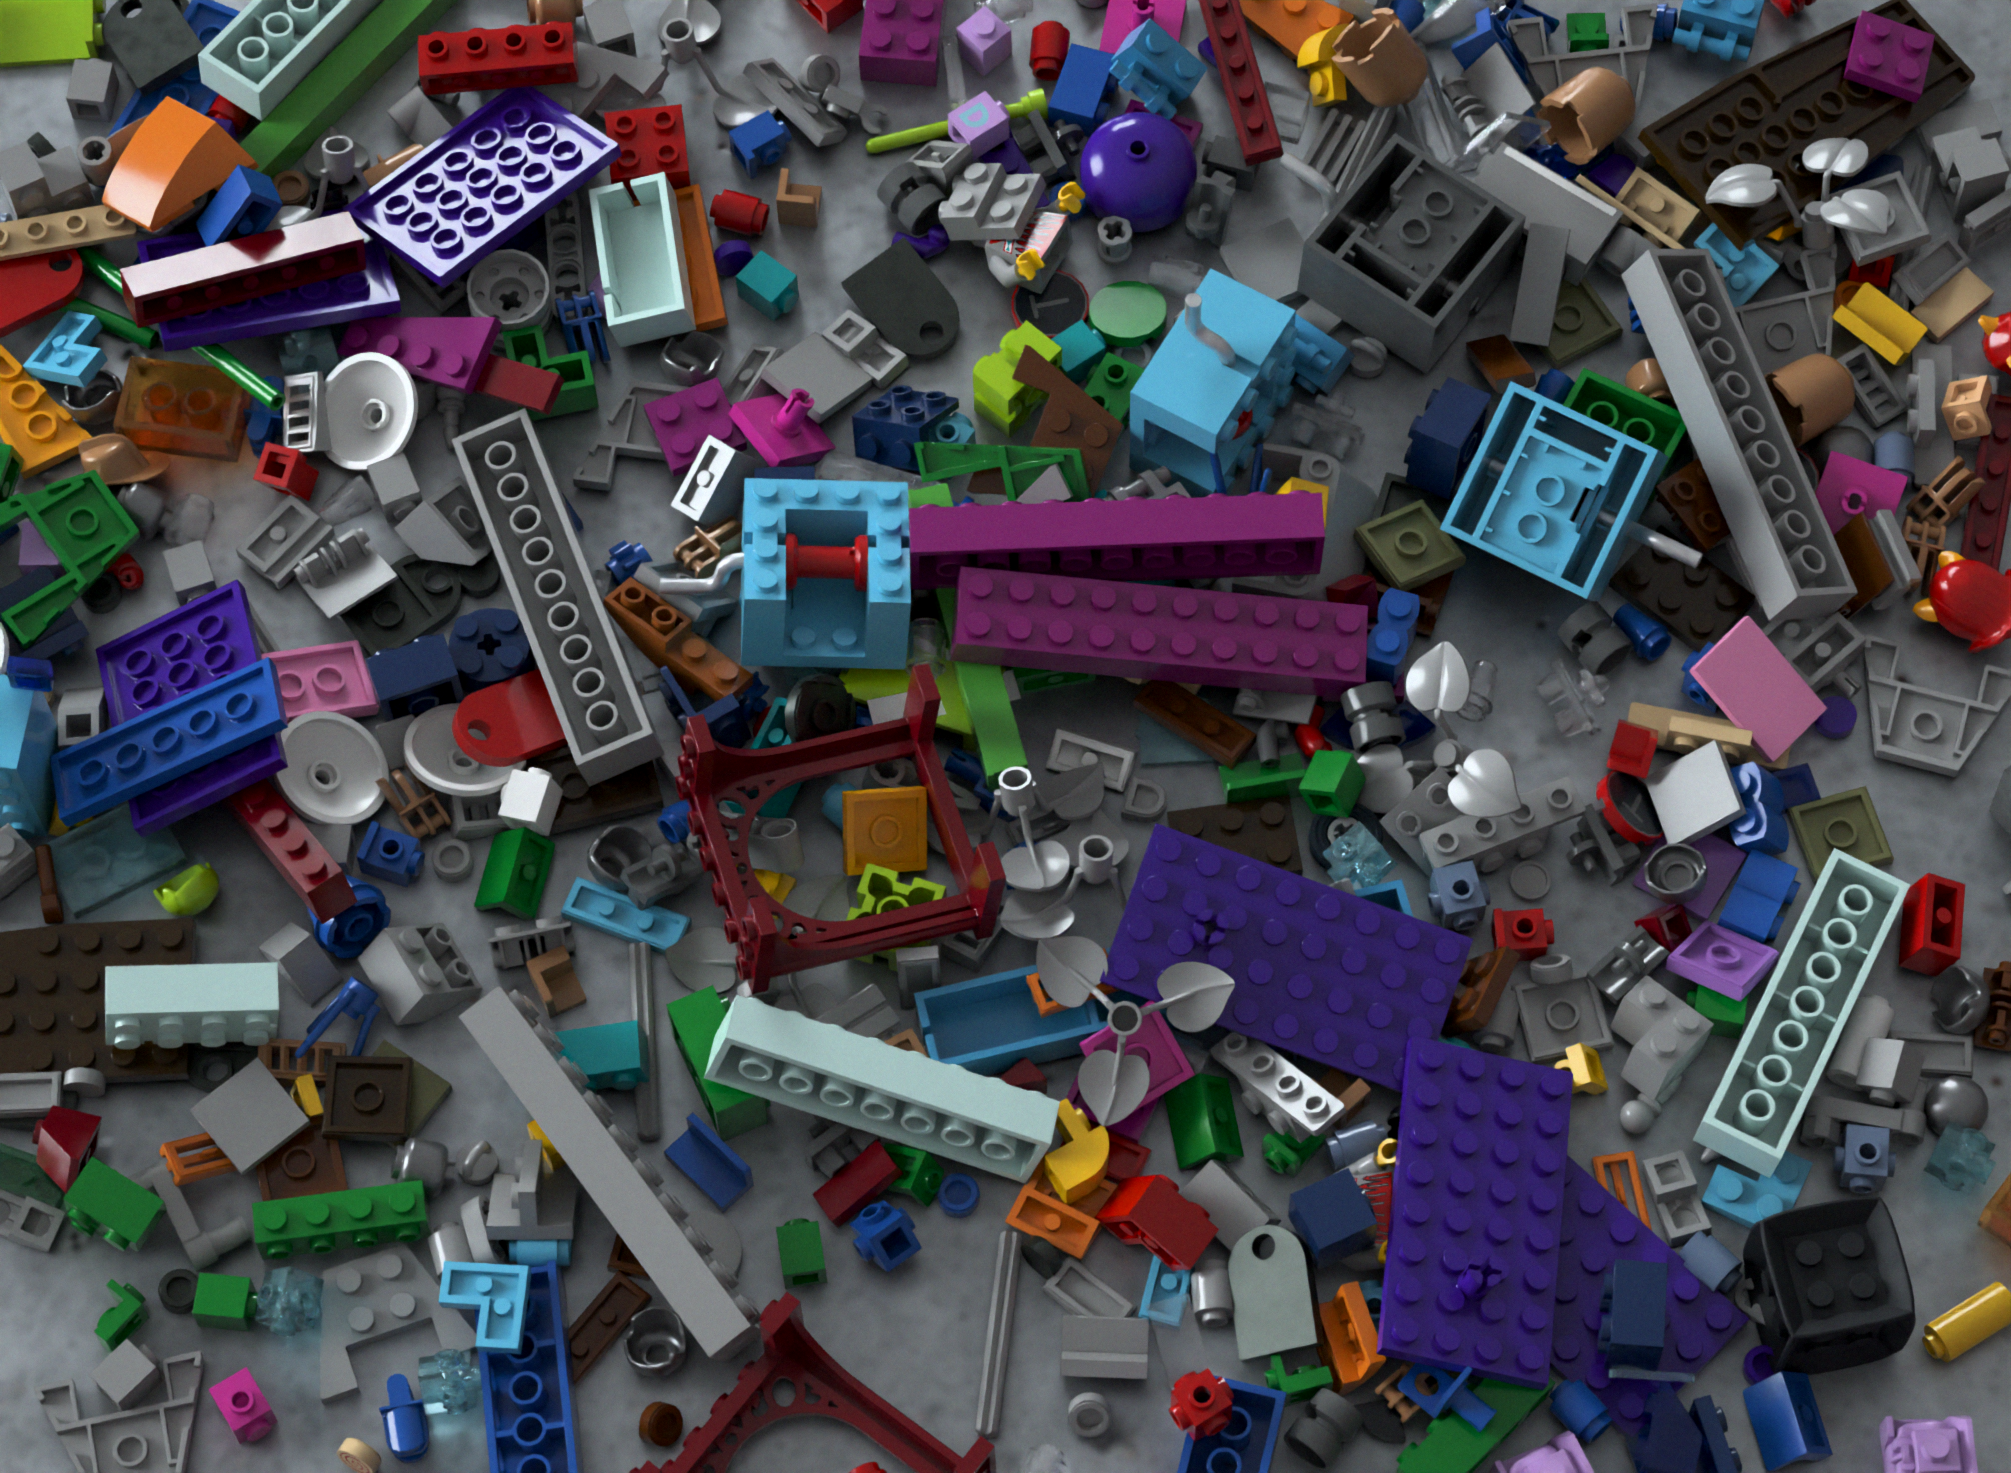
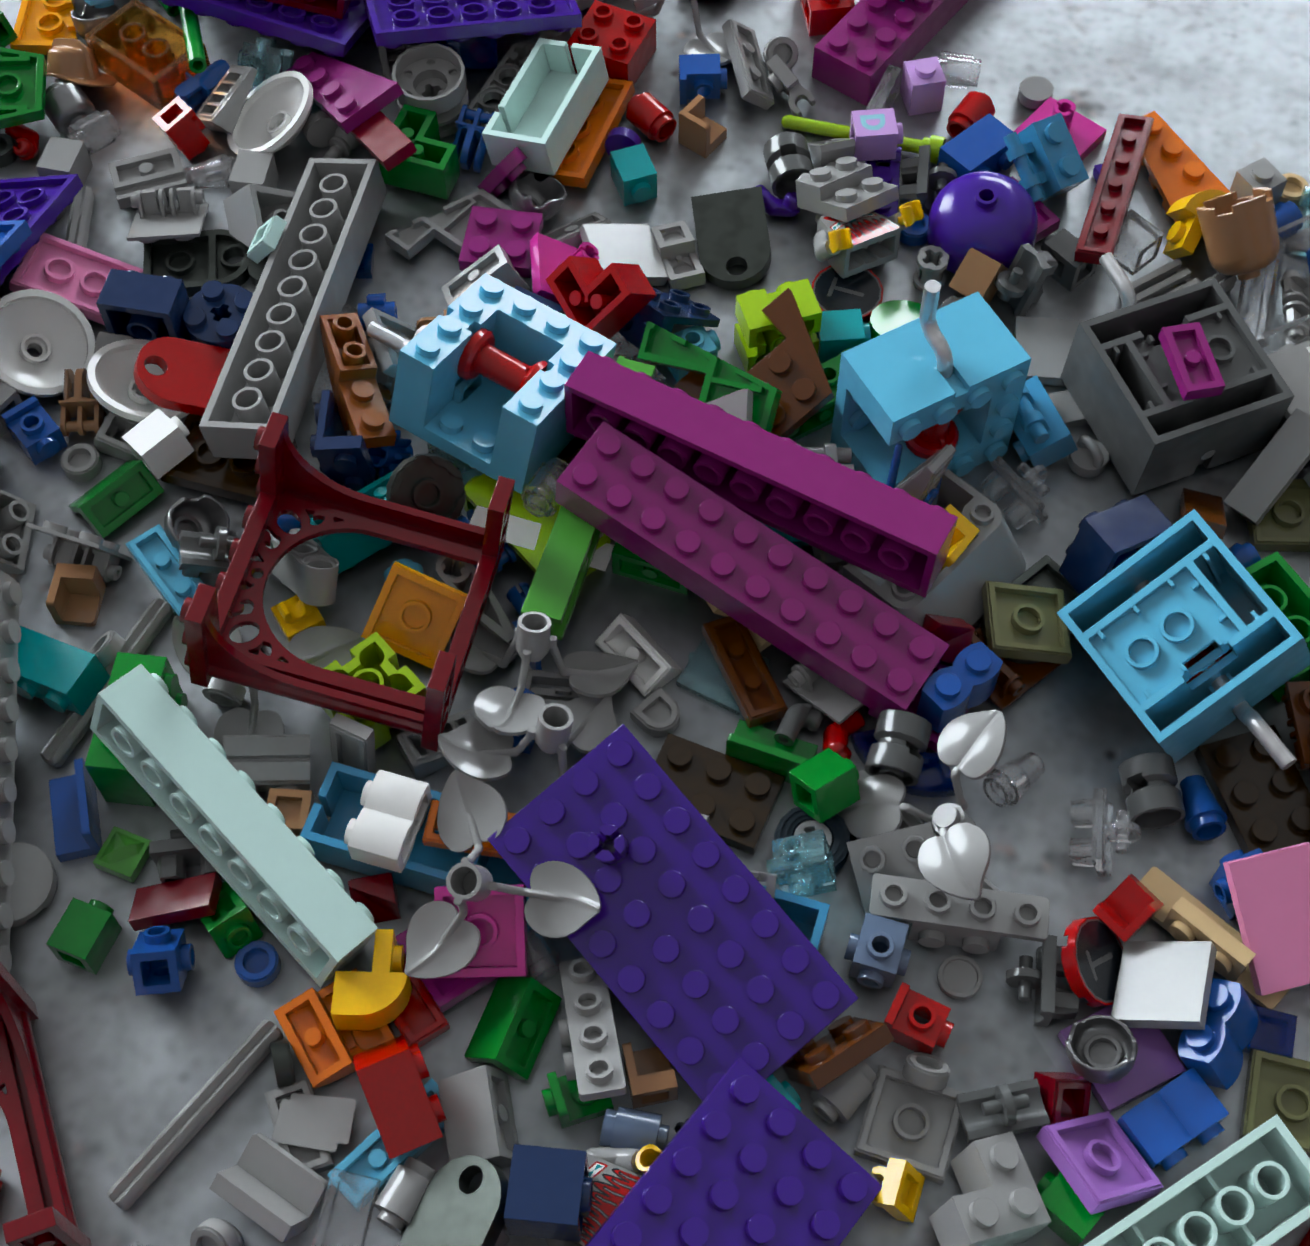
camera: 30 degrees right, 5 degrees down
none -> light grey tile [89,630,125,668]
none -> bright green tile [93,826,151,883]
none -> light aqua tile [246,215,287,264]
none -> light grey sticker [271,1093,356,1152]
none -> white brick [344,770,432,873]
none -> magenta plate [477,147,528,198]
none -> red brick [545,256,657,339]
none -> light grey slope [895,444,956,501]
none -> medium nougat panel [948,248,1008,305]
none -> magenta plate [1158,322,1226,401]

